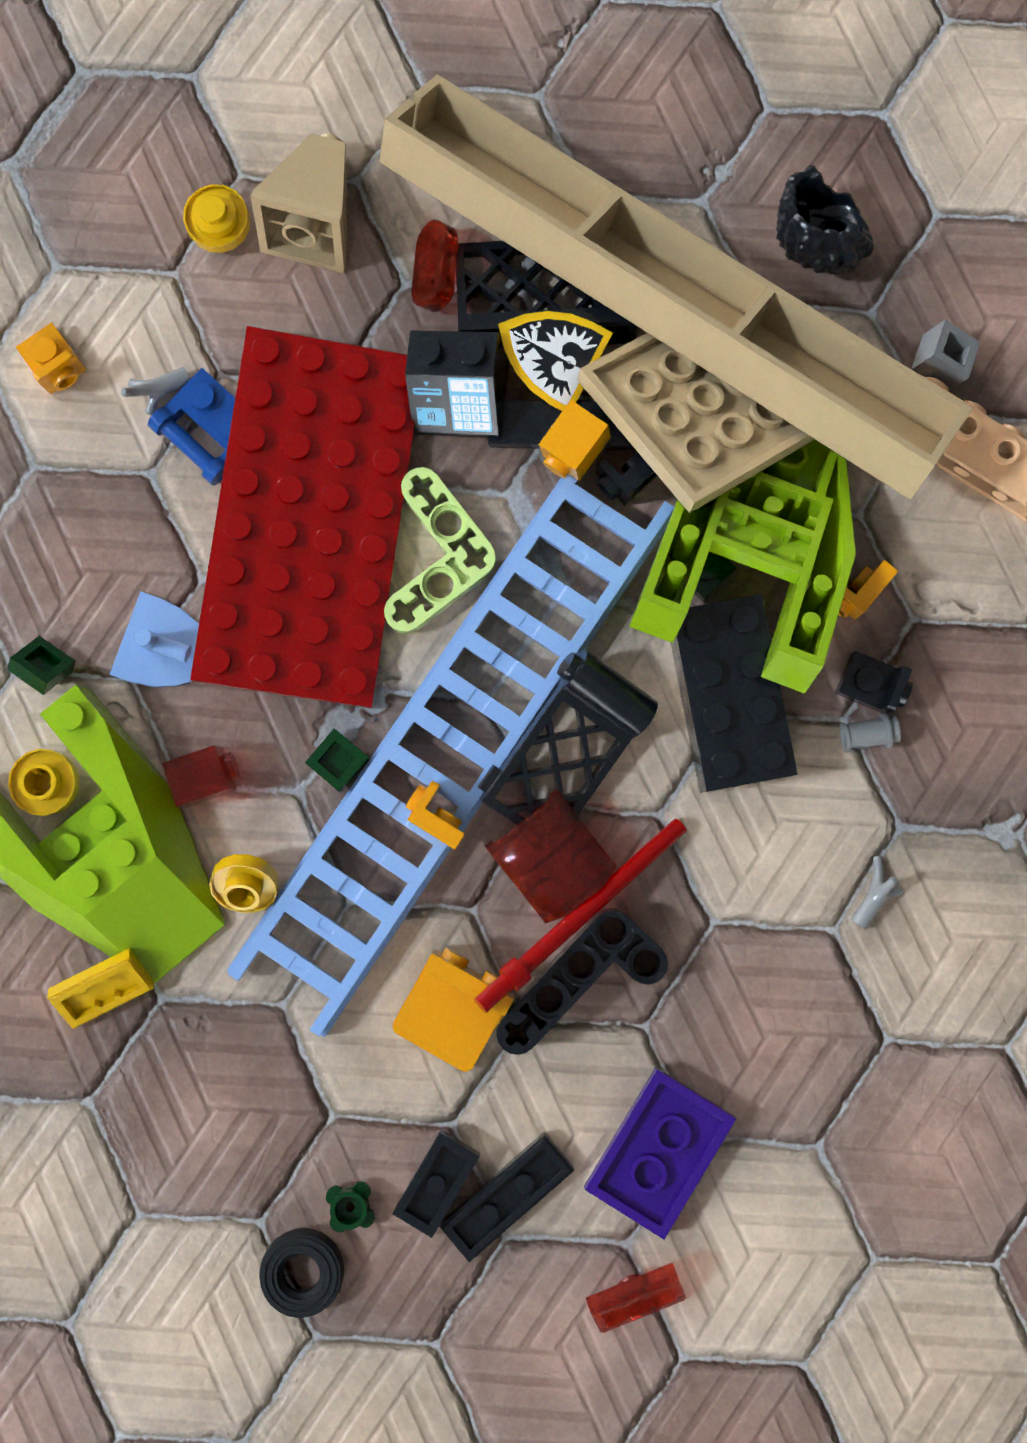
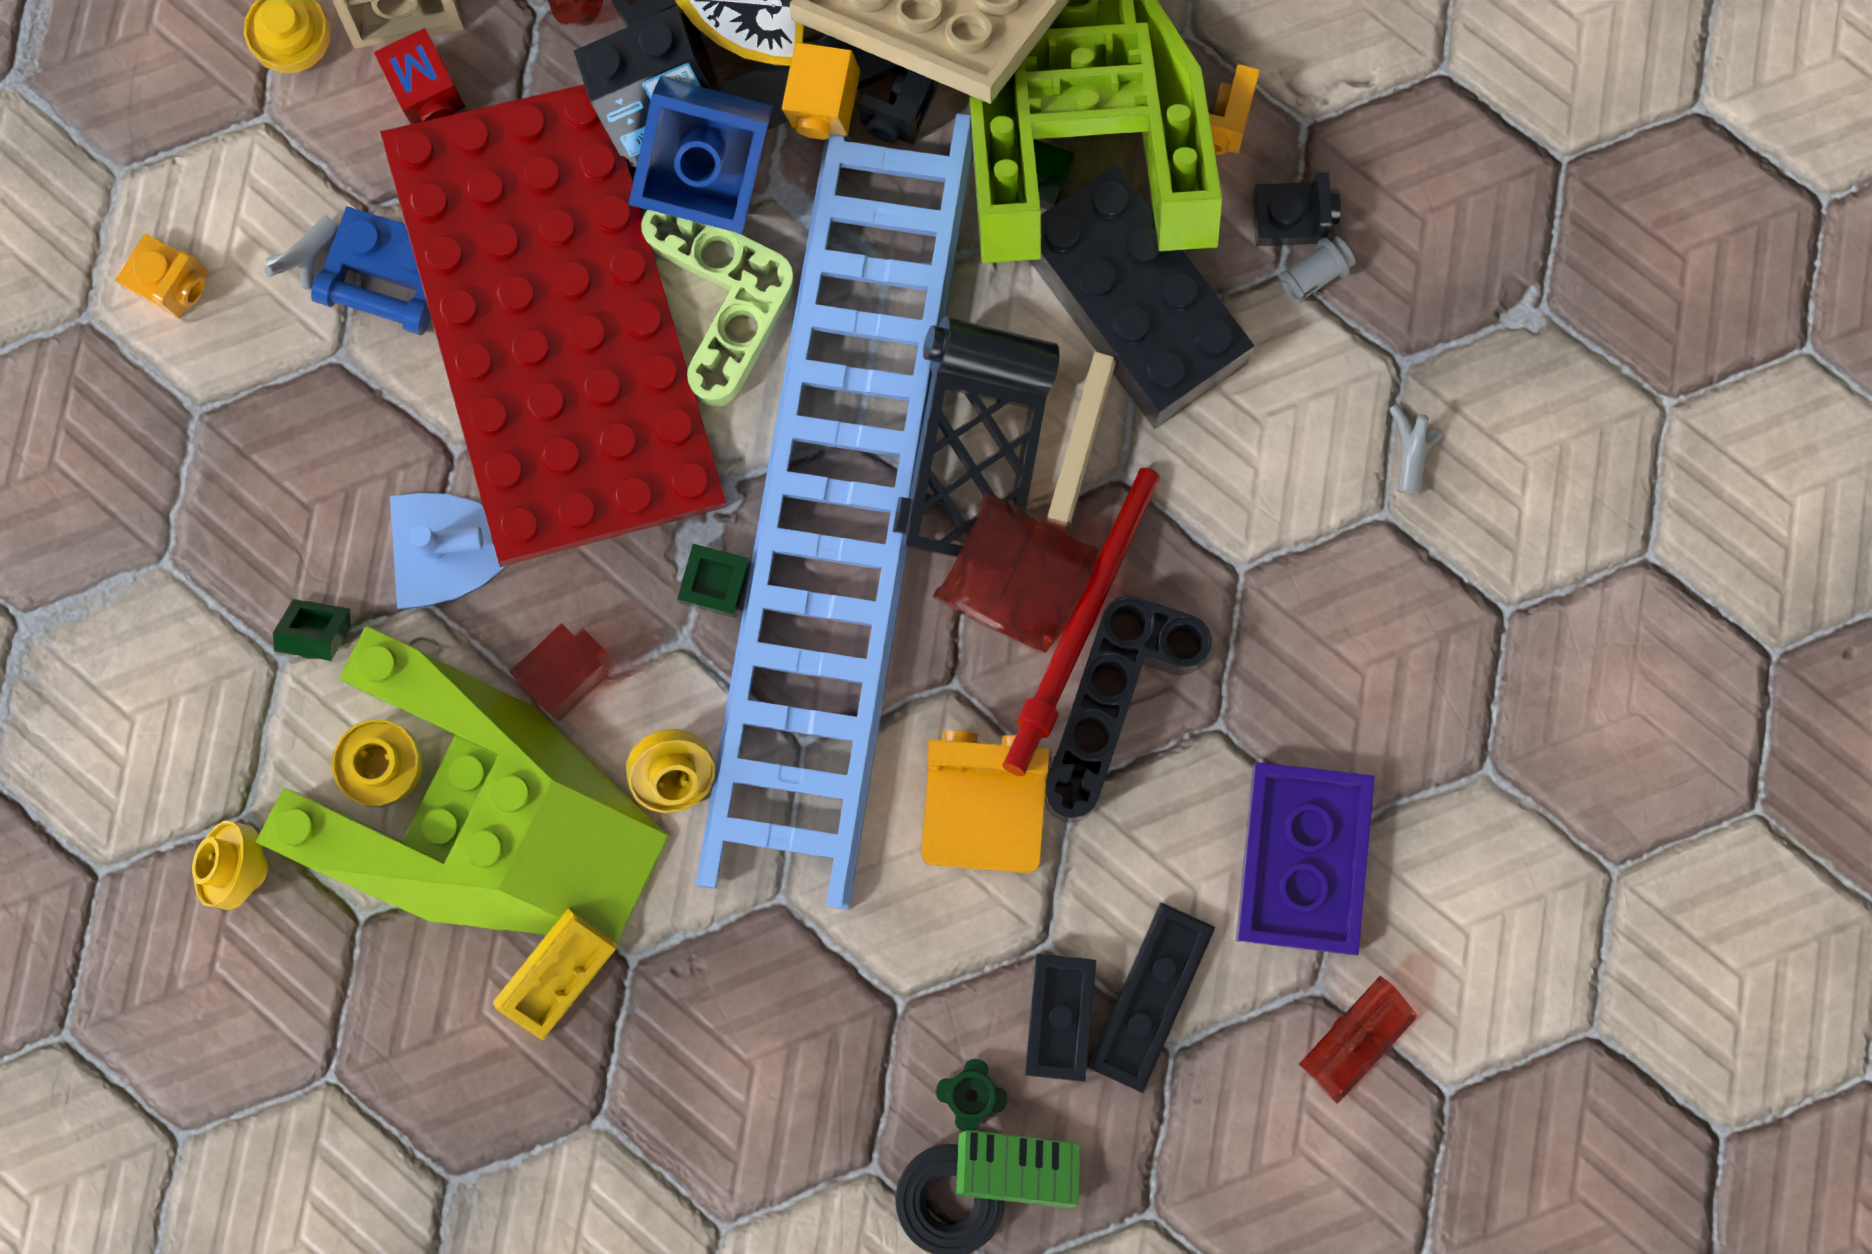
camera: 20 degrees left, 5 degrees down
light orange bracket [405,780,466,850] -> none
none -> red brick [374,28,466,124]
none -> blue brick [629,76,773,234]
none -> bright green tile [956,1130,1080,1208]
none -> tan tile [1046,351,1116,534]

